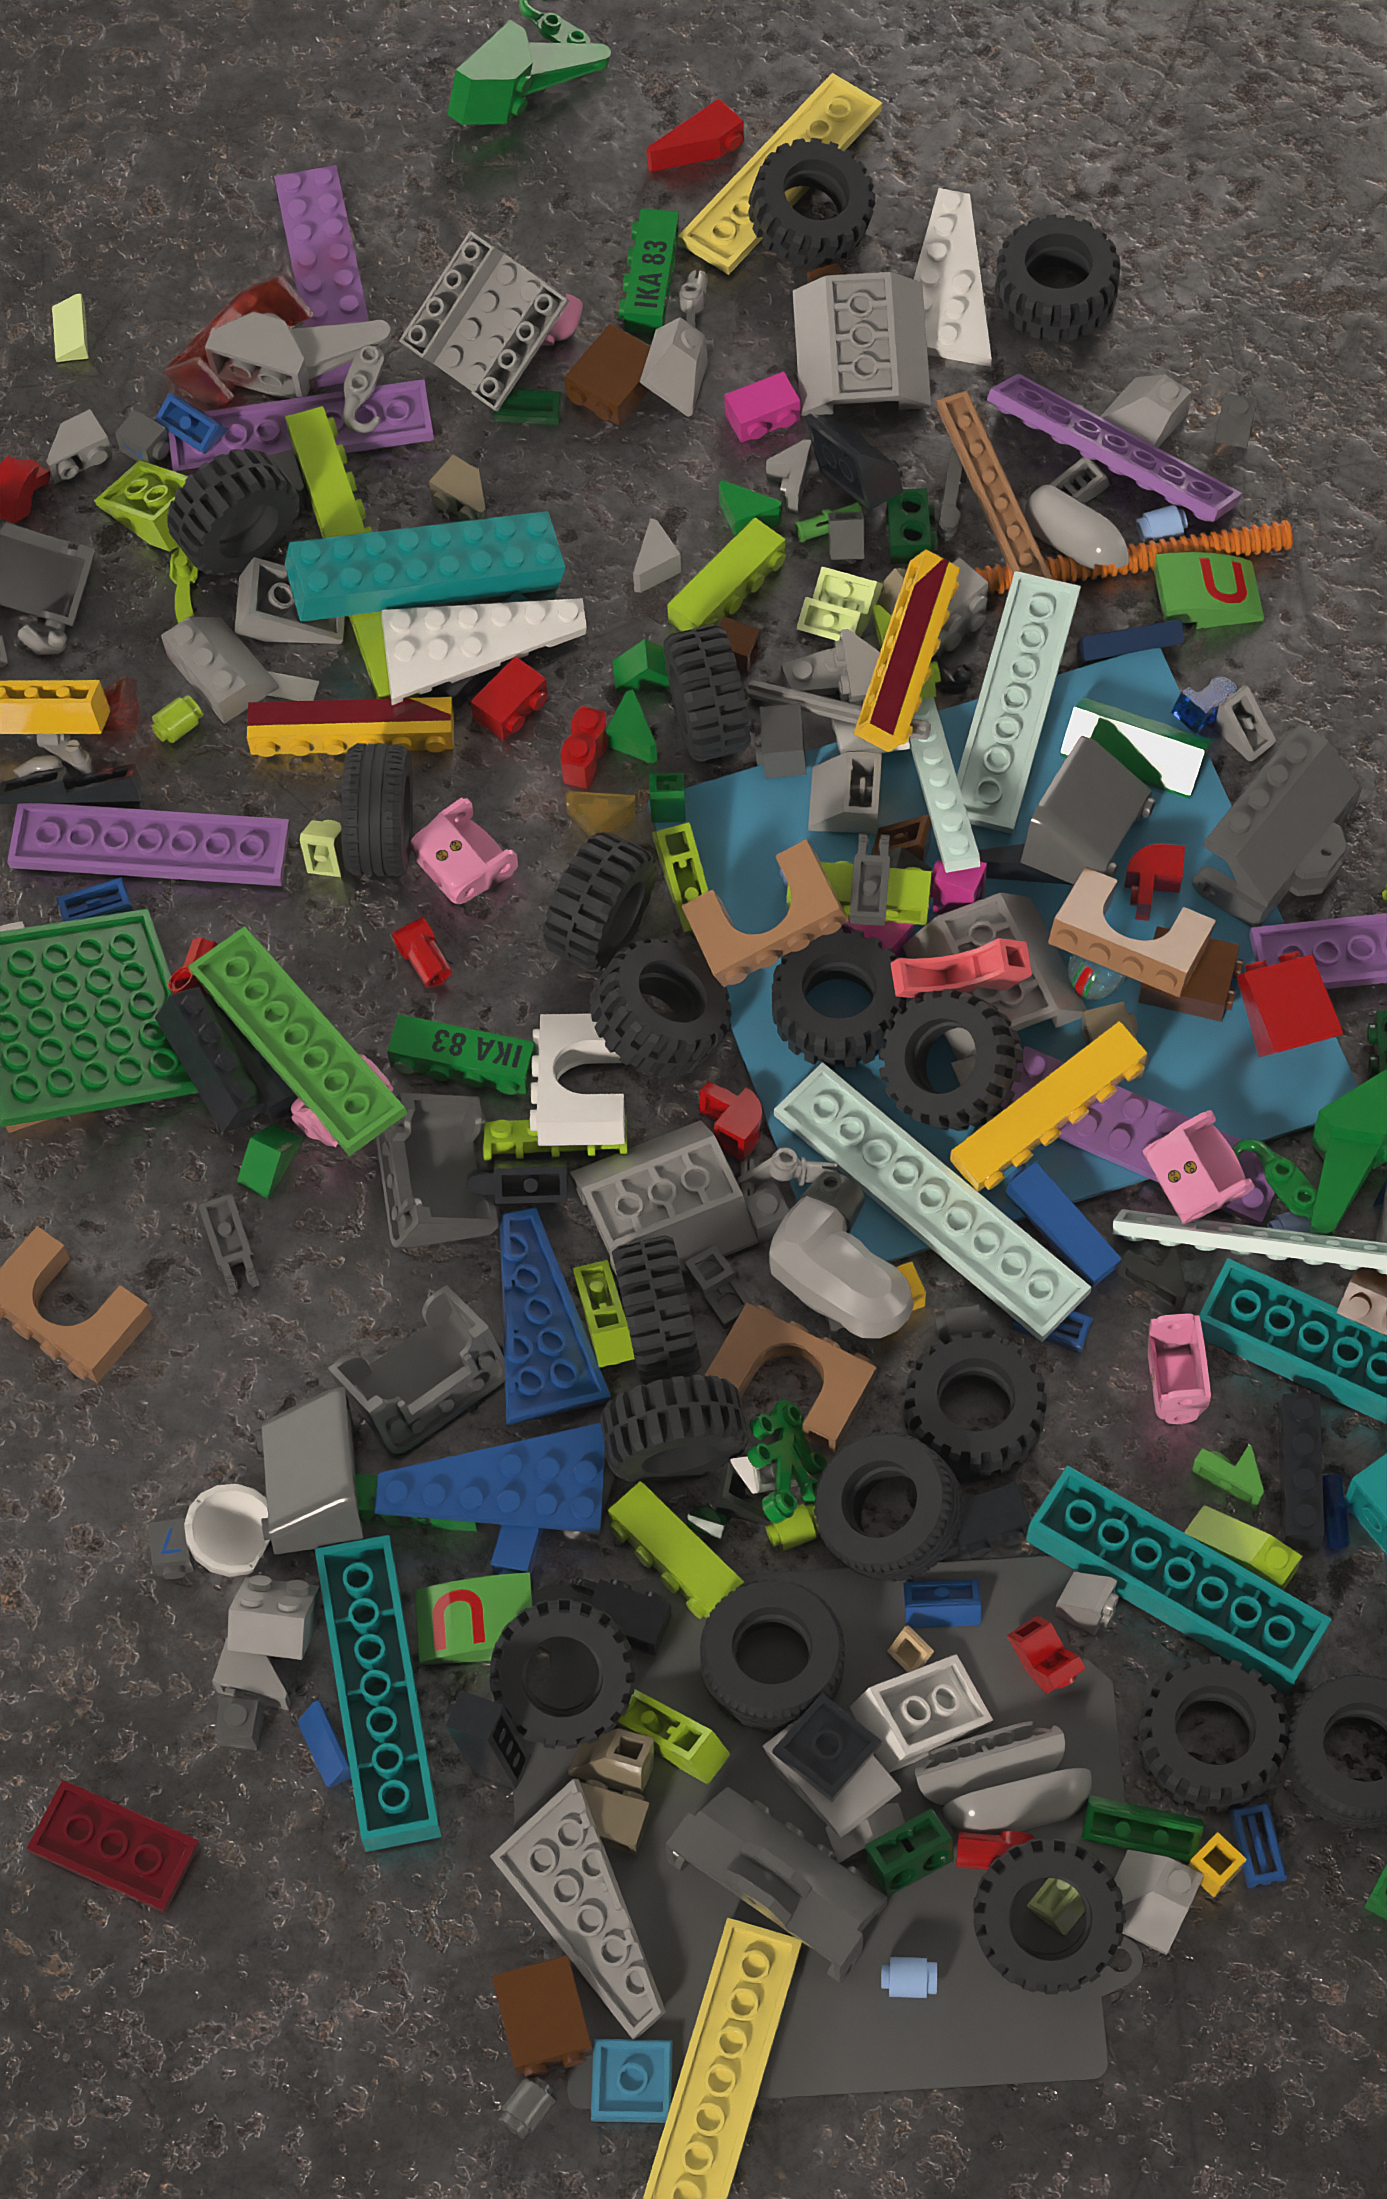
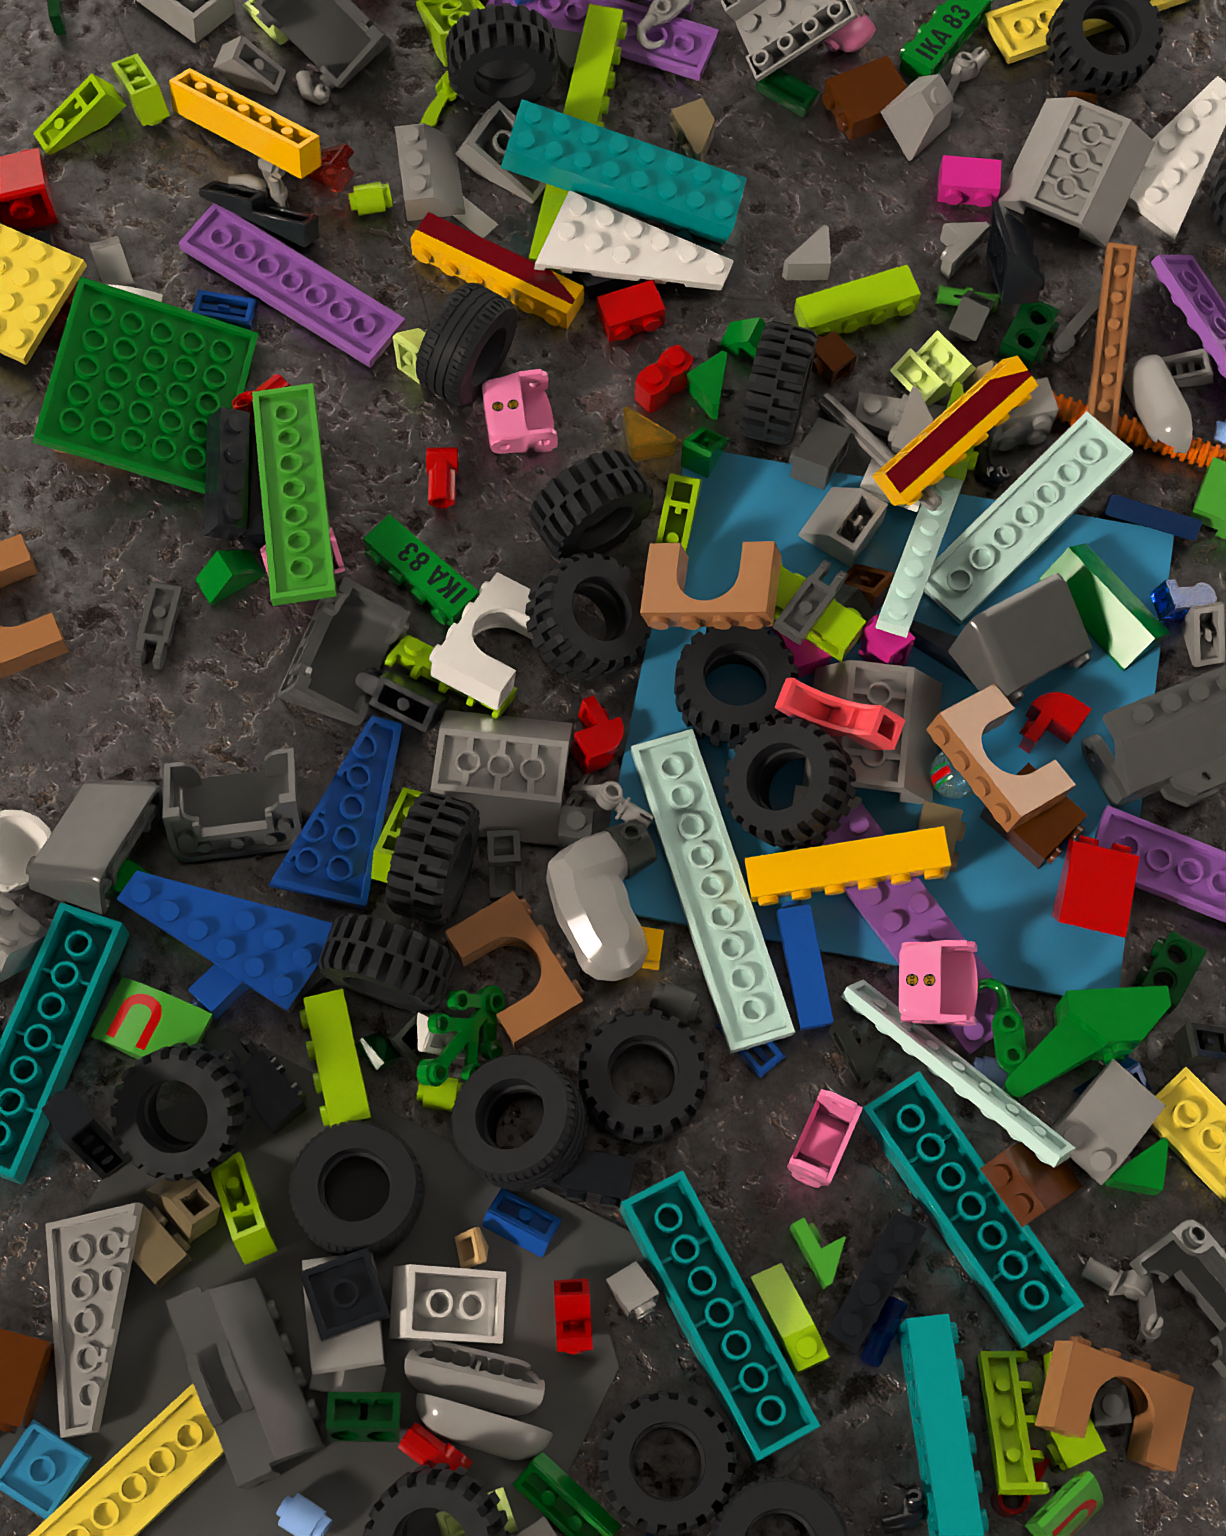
camera: 25 degrees right, 5 degrees up
green slope [718,480,782,537] -> none

